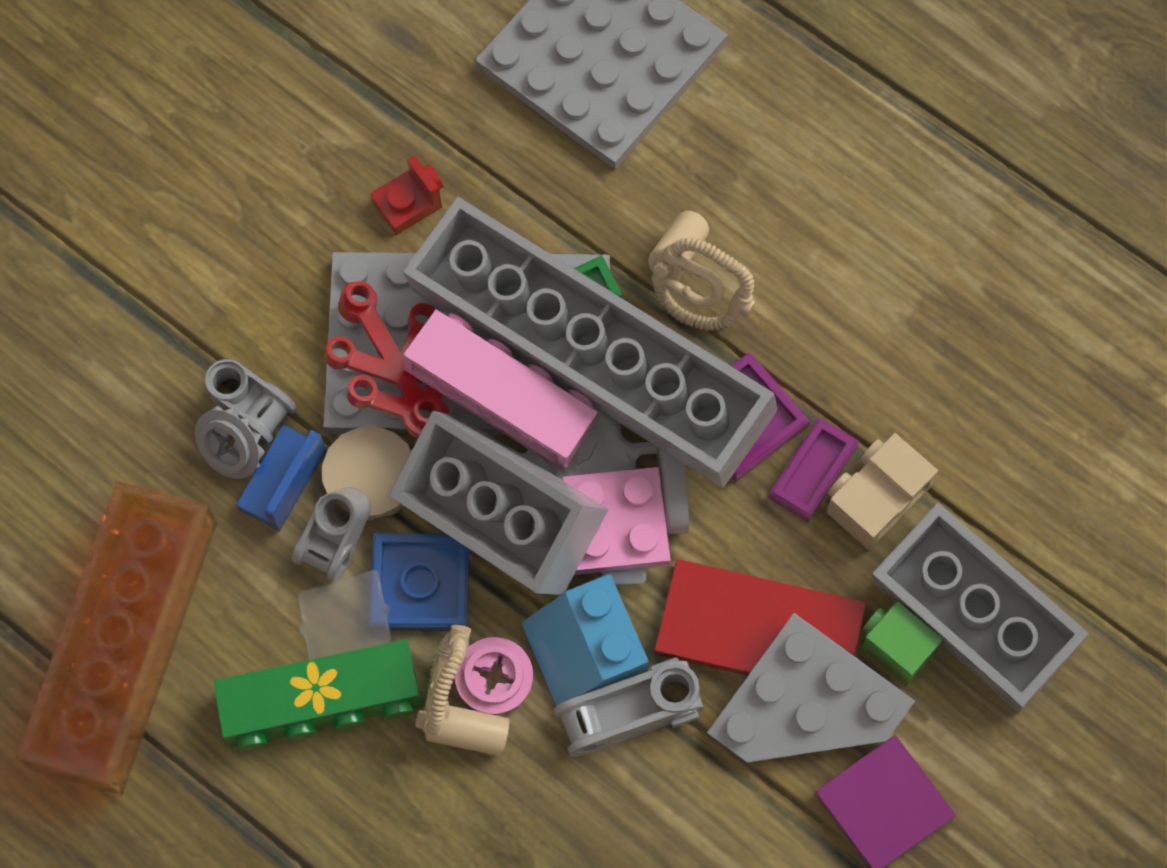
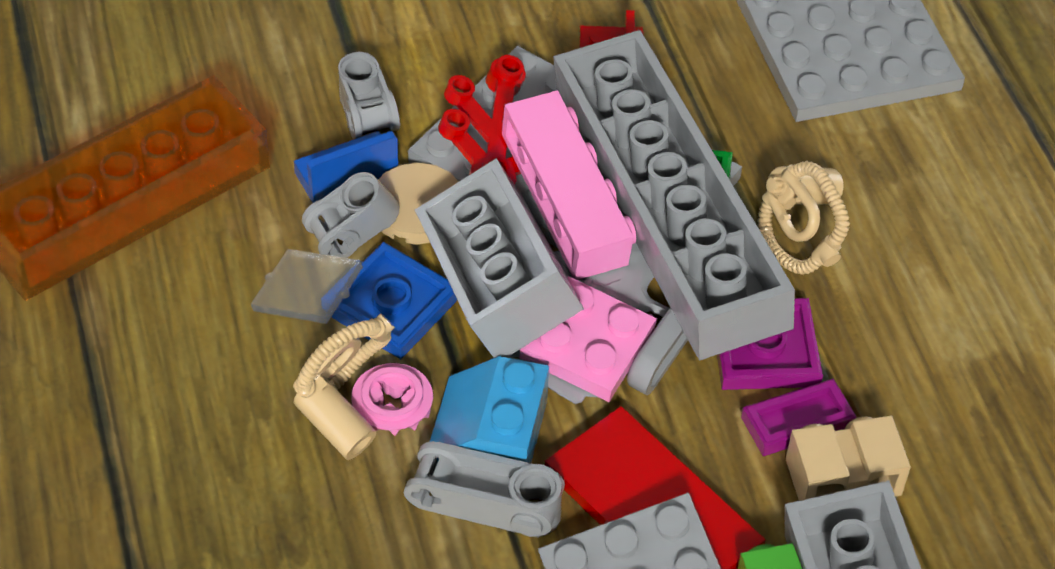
camera: 30 degrees right, 20 degrees down
light grey gear [195,406,265,479] -> none
green brick [213,639,422,751] -> none

